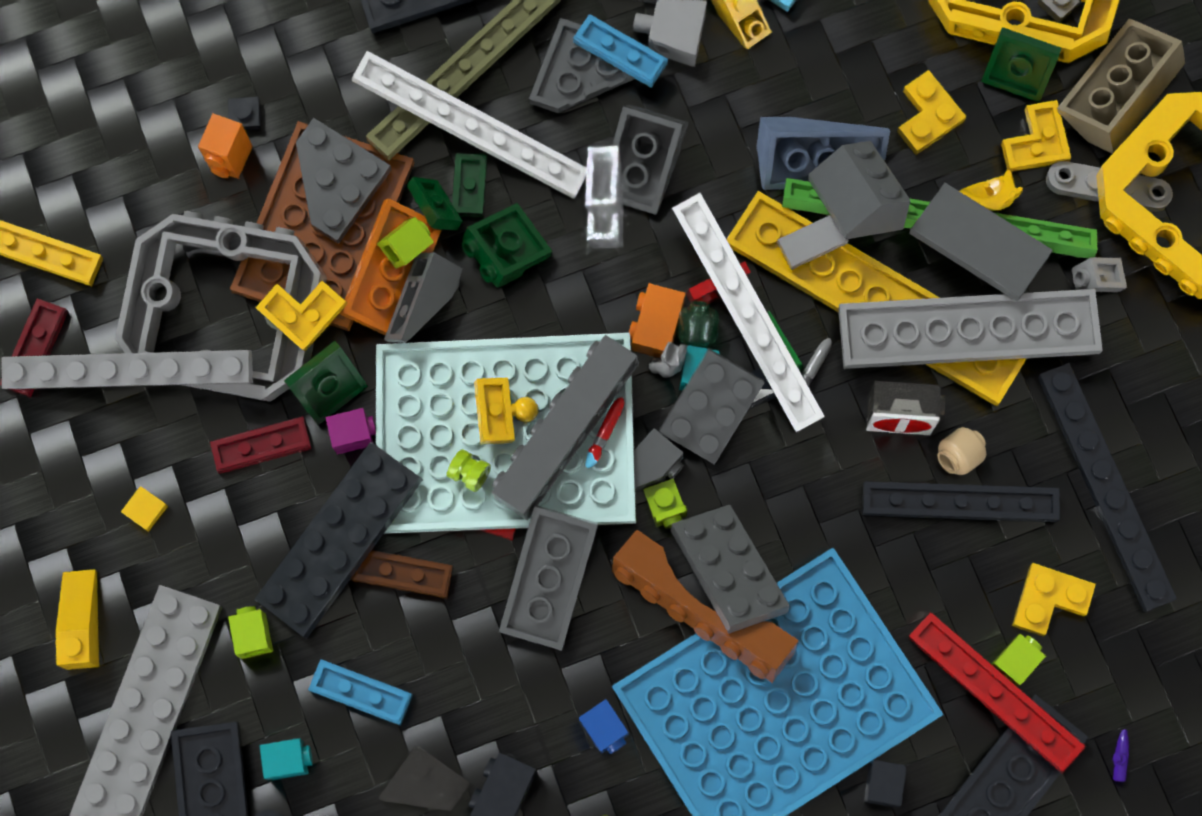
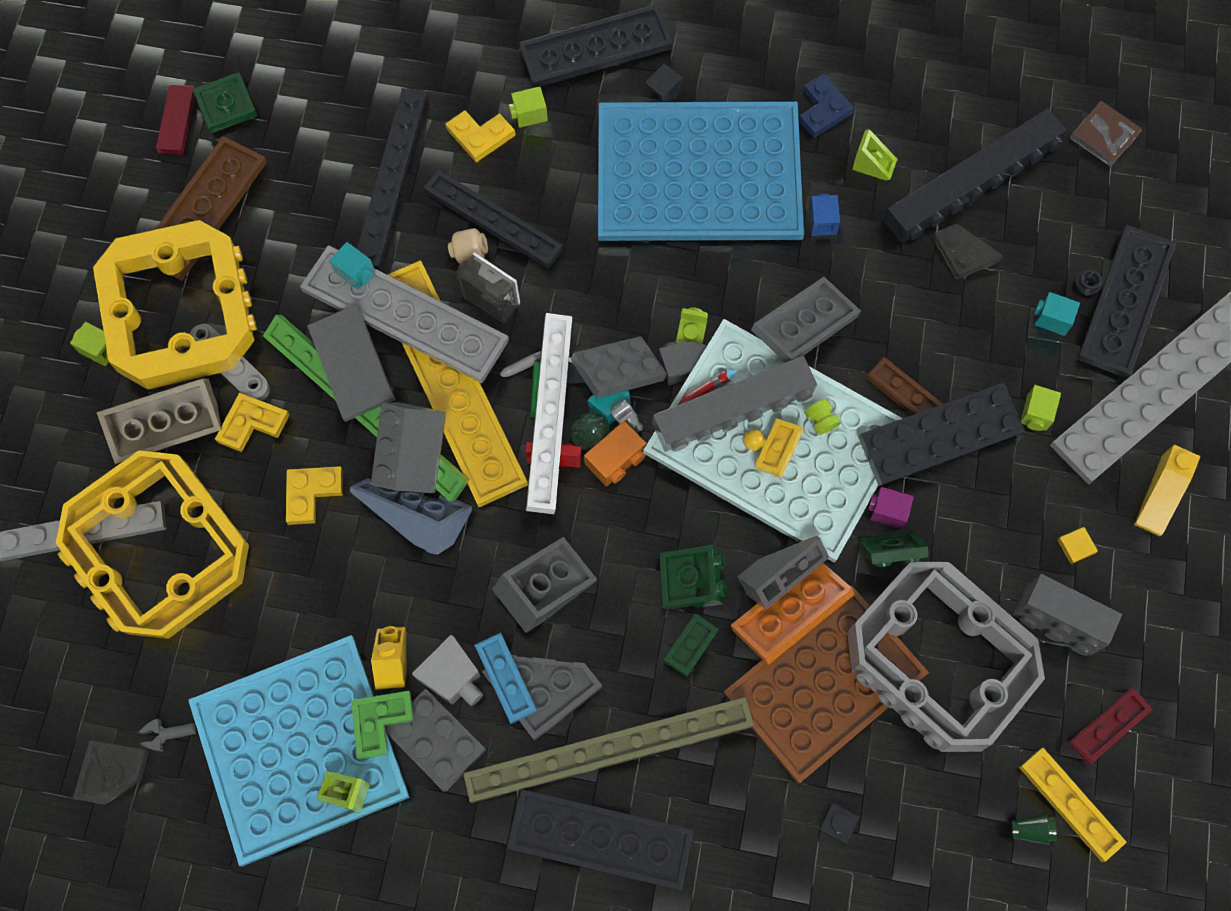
camera: 150 degrees left, 5 degrees down
light grey plate [2,350,253,389] -> none
orange brick [198,113,253,179] -> none
dark red tile [210,416,312,474] -> none
yellow plate [256,281,348,351] -> none
dark grey plate [296,118,392,244] -> none
dark azure tile [308,659,413,726] -> none
white plate [352,51,589,199] -> none
lime brick [377,217,434,269] -> none
dark green plate [407,177,463,231] -> none
clear slope [585,146,623,249] -> none
dark orange arch [612,530,799,683] -> none
dark grey plate [671,505,790,634] -> none
light grey tile [777,215,849,270] -> none
red plate [909,613,1085,773] -> none
yellow hat [960,170,1023,211] -> none
dark green plate [981,27,1062,102] -> none
light grey bracket [1072,257,1127,292] -> none
dark purple helmet [1113,730,1129,782] -> none
none -> teal brick [329,242,375,290]
none -> dark green cone [1011,814,1057,845]
none -> dark grey brick [1013,574,1122,656]

